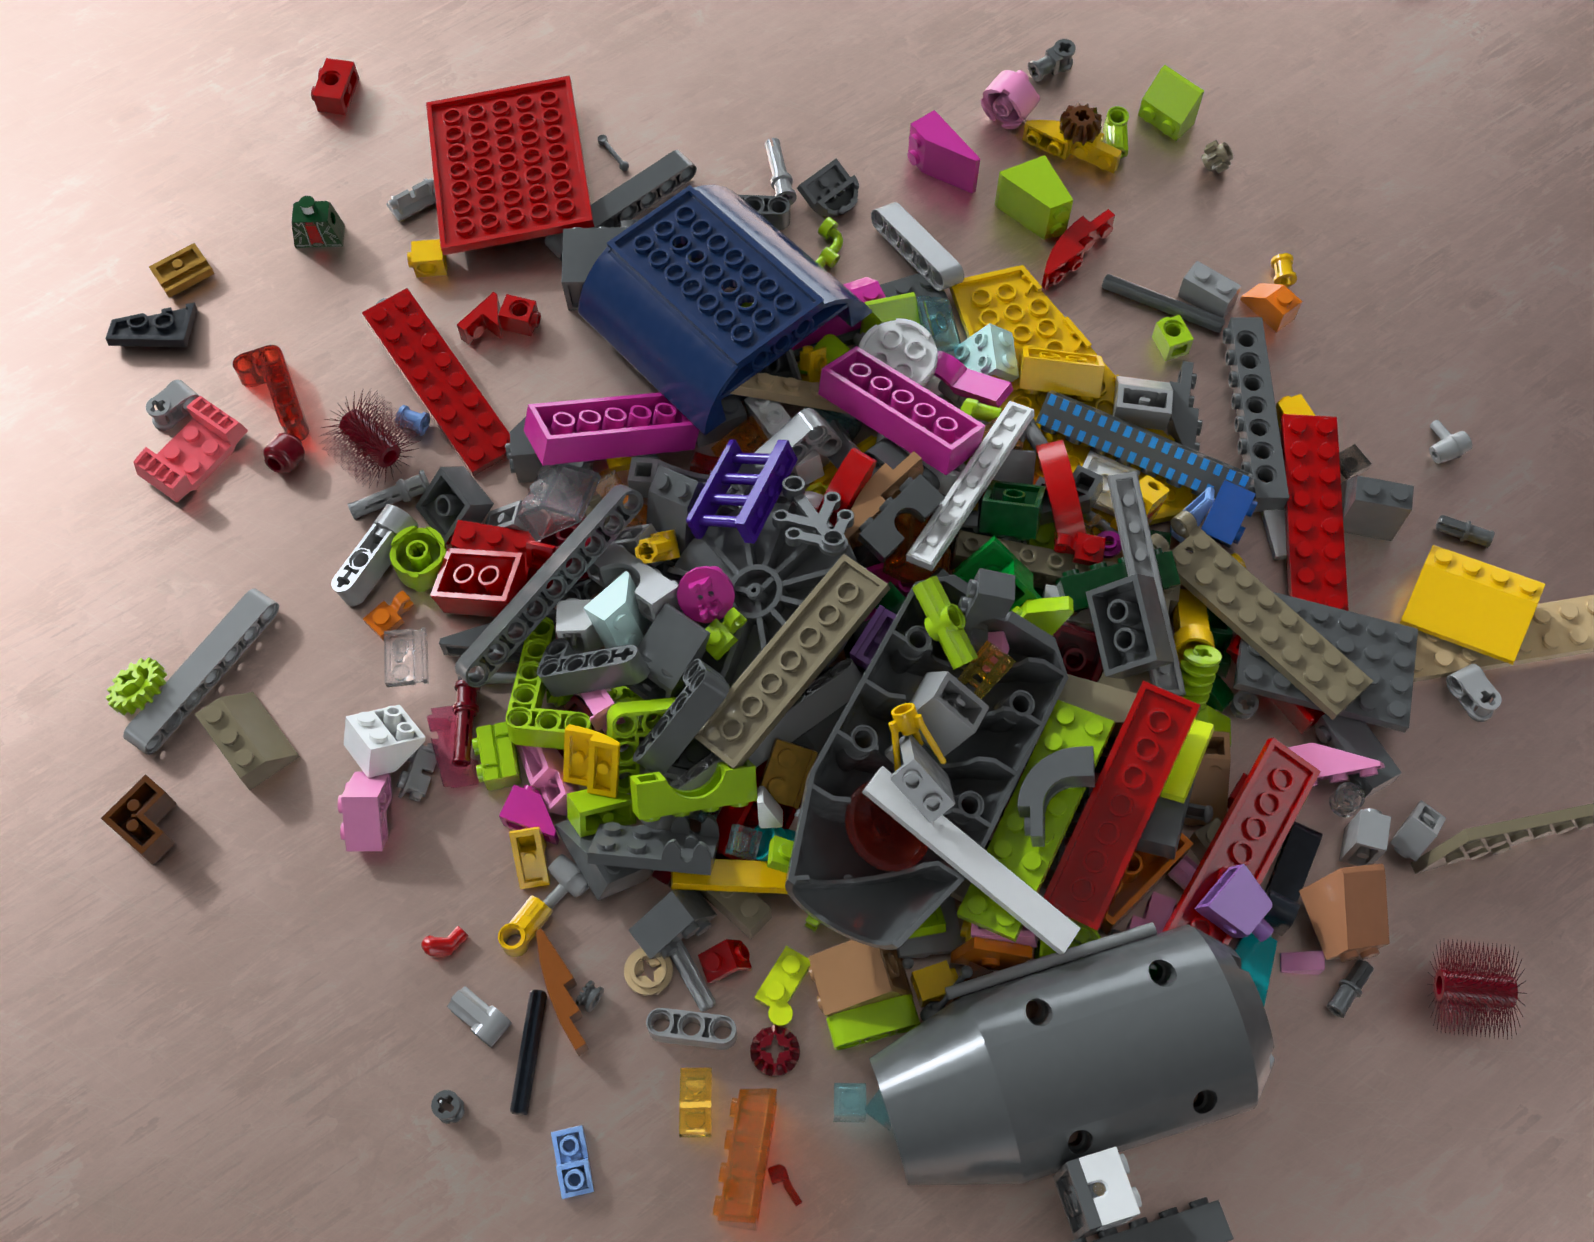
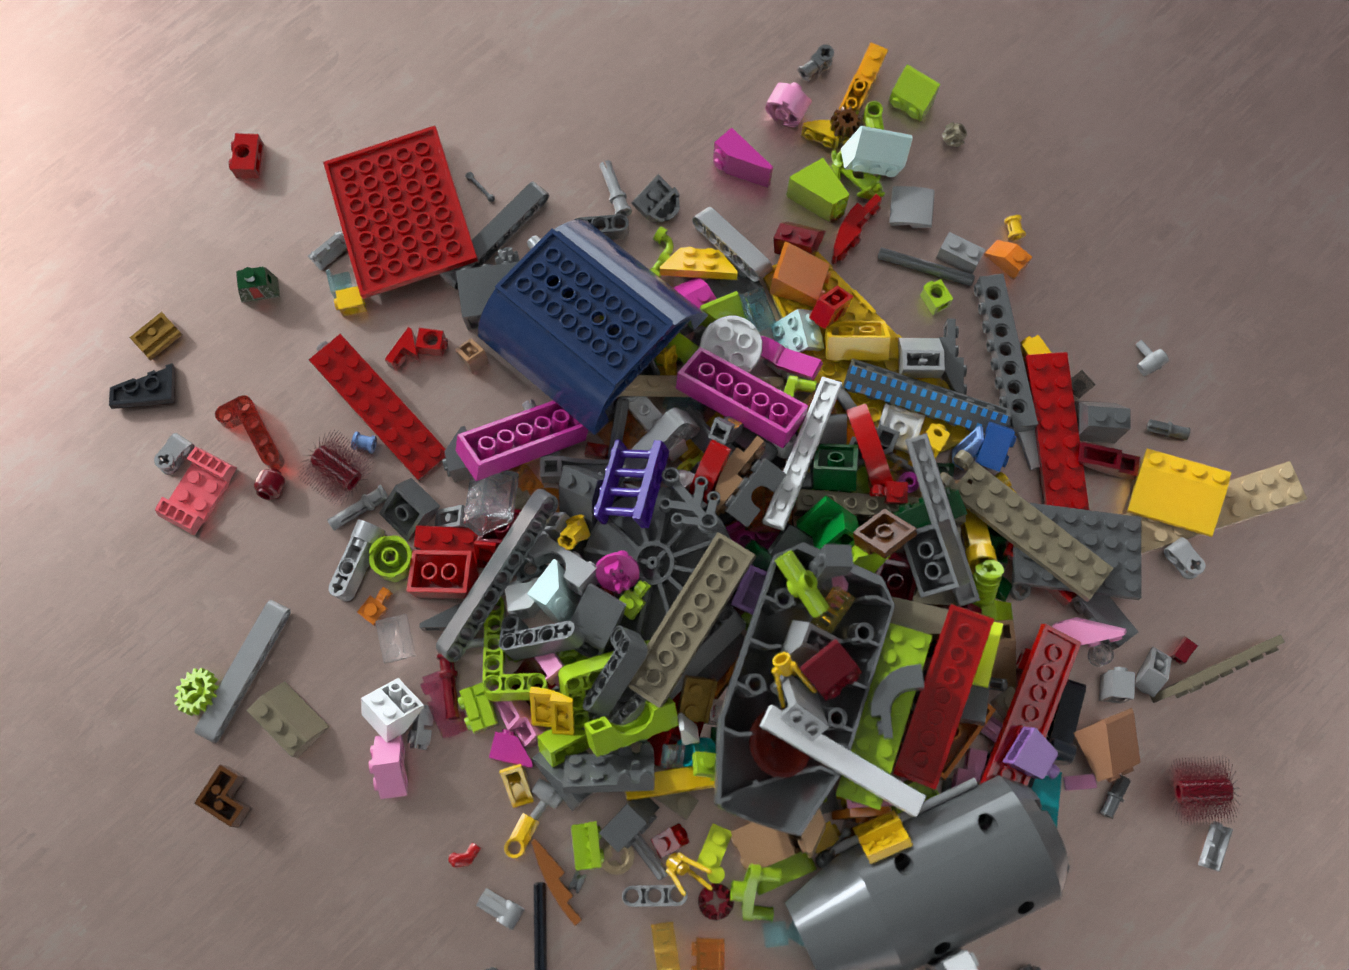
camera: 10 degrees left, 10 degrees up
none -> clear light blue panel [326,269,353,298]
none -> medium nougat slope [455,338,489,374]
none -> lime bracket [571,821,604,870]
none -> dark grey axle [607,399,629,459]
none -> yellow wing [660,247,738,280]
none -> yellow plant [666,852,713,896]
none -> dark grey leg [708,416,744,446]
none -> lime connector [730,864,781,922]
none -> orange slope [770,242,831,307]
none -> dark red slope [773,222,825,256]
none -> light nougat slope [797,807,826,859]
none -> dark red slope [800,638,862,701]
none -> red brick [809,285,854,329]
none -> lime piece [831,150,885,200]
none -> light orange slope [838,42,888,112]
none -> light aqua slope [841,126,913,177]
none -> reddish brown plate [853,509,917,559]
none -> yellow slope [853,810,913,864]
none -> light grey slope [889,186,935,228]
none -> dark red slope [1078,442,1140,480]
none -> dark red piece [1170,636,1198,665]
none -> light grey hinge [1198,821,1233,872]

